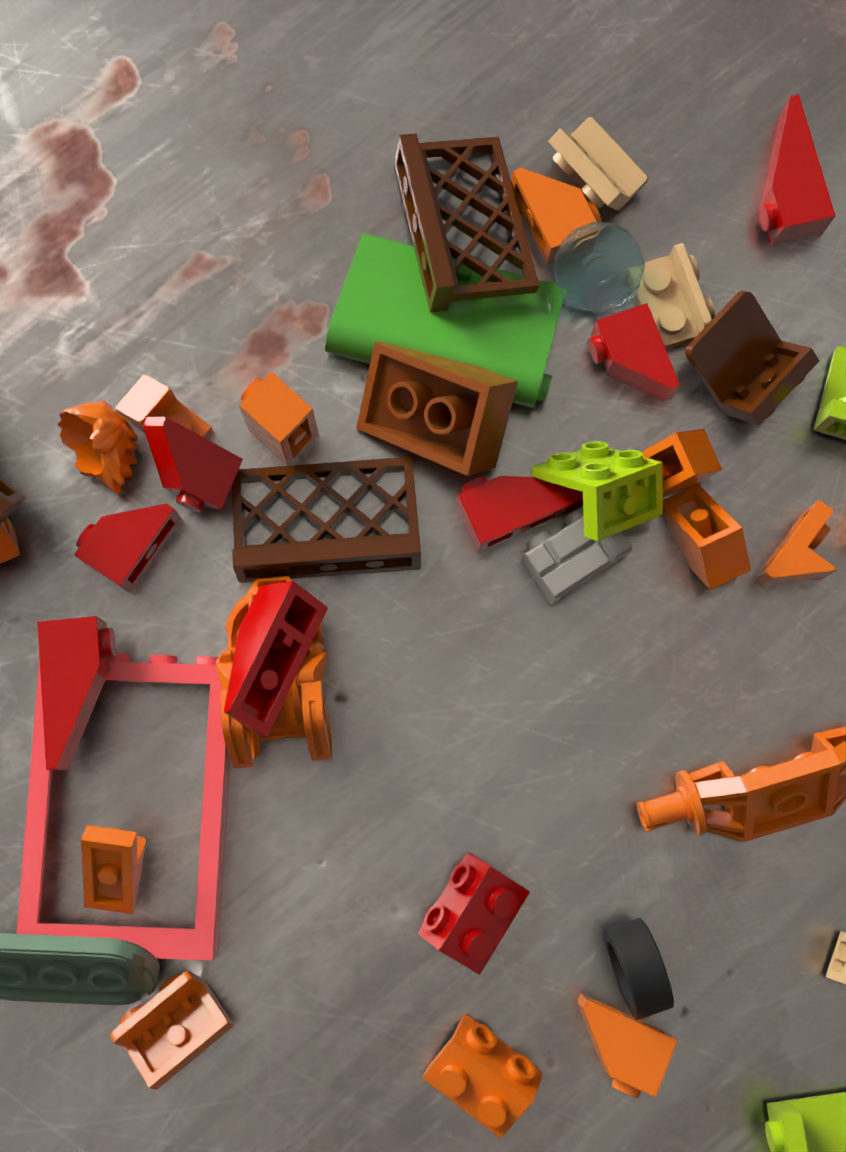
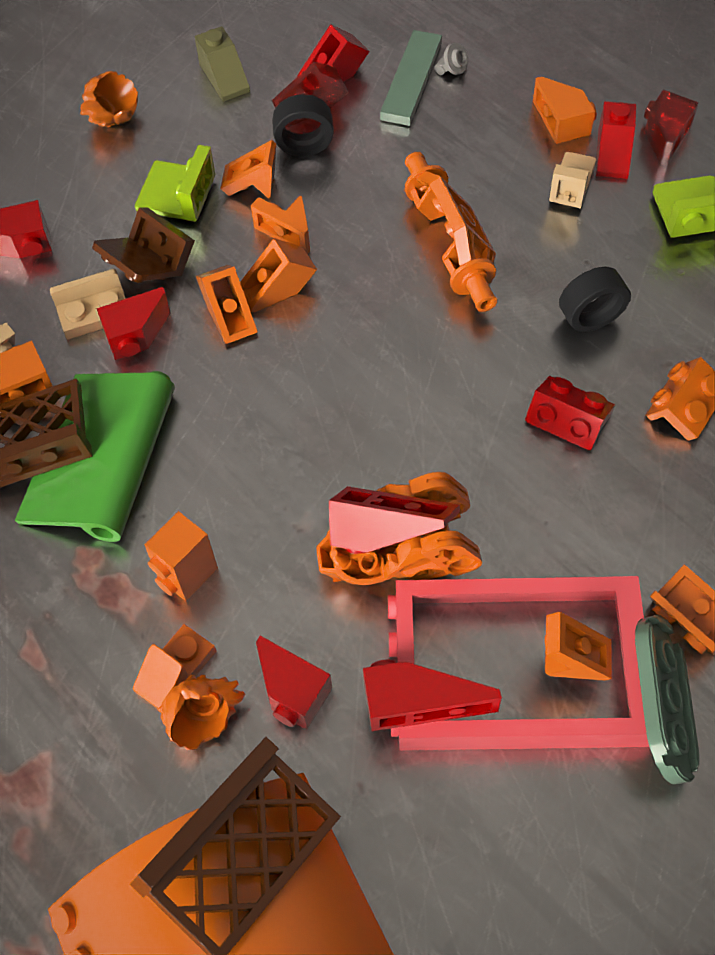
camera: 85 degrees left, 20 degrees down
red slope [143,417,243,513] -> none
reddish brown fence [232,457,421,582] -> none
dark orange slope [356,341,518,476] -> none
red slope [456,476,583,553] -> none
light grey brick [522,506,633,605] -> none
lime bracket [531,441,663,541] -> none
clear light blue tile [554,222,645,313] -> none
orange slope [577,993,678,1098] -> none

